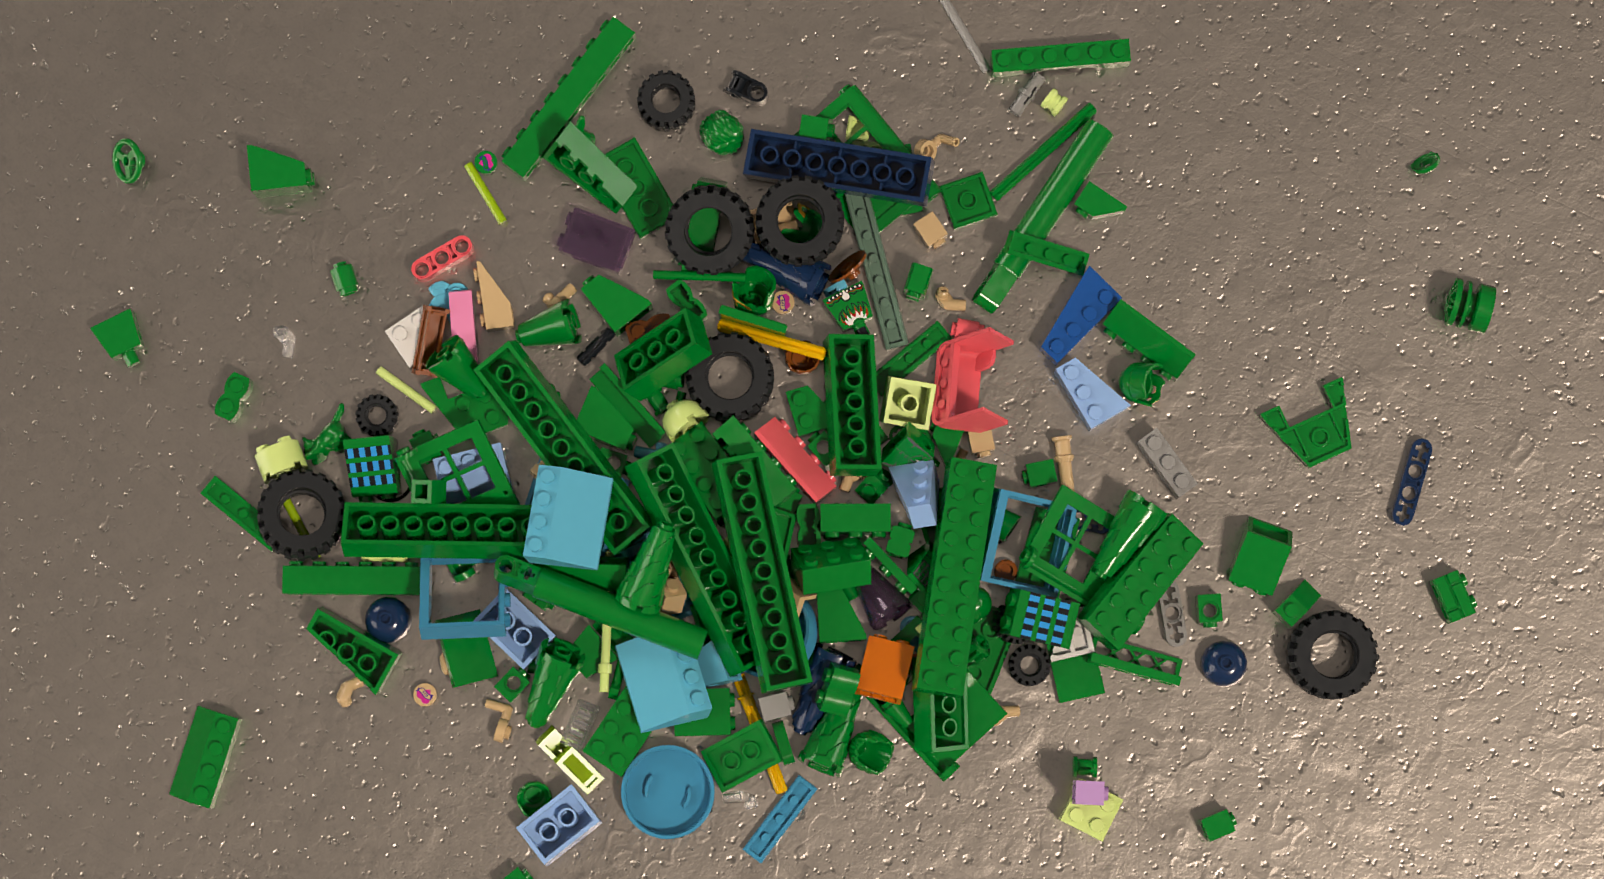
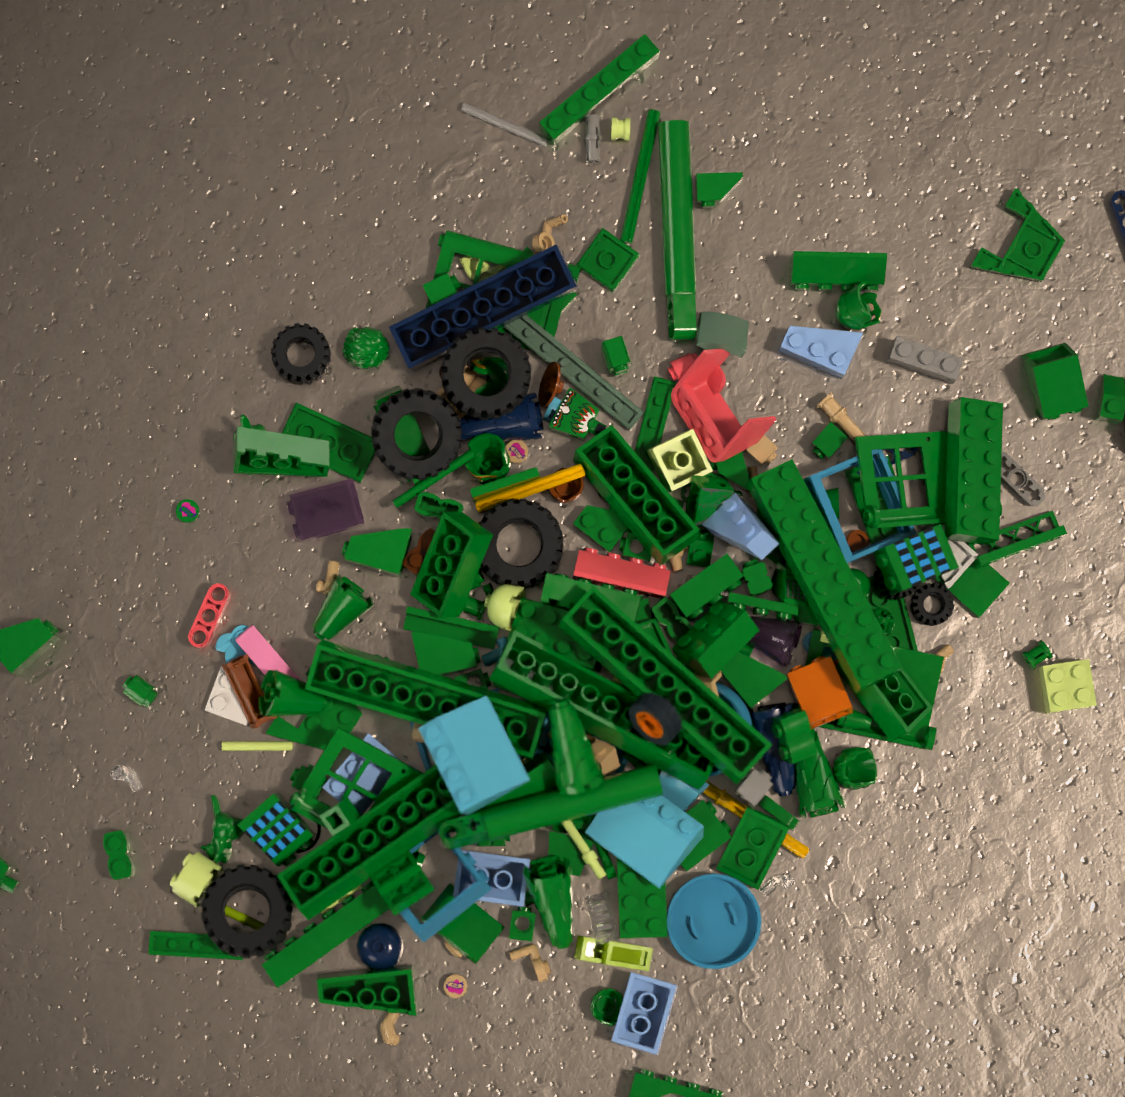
camera: 40 degrees left, 0 degrees up
black tyre [355,394,399,437] -> none
lime bar [464,162,507,225] -> none
tan slope [473,261,515,332] -> none
green brick [501,16,636,181] -> none
black axle [577,327,615,366] -> none
black piece [723,70,769,106] -> none
dark azure tile [742,775,817,863] -> none
tan brick [913,211,948,250] -> none
tan arm [935,286,966,311] -> none
green plate [1003,230,1090,276] -> none
blue wedge [1039,266,1122,366] -> none
lavender brick [1072,780,1109,806] -> none
green cone [1093,489,1168,580] -> none
green brick [1195,594,1223,628] -> none
dark blue cylinder [1200,641,1247,687] -> none
green wheel [1444,278,1496,334] -> none
none -> green slope [369,851,435,916]
none -> black wheel [628,692,682,746]
none -> sand green slope [696,312,749,358]

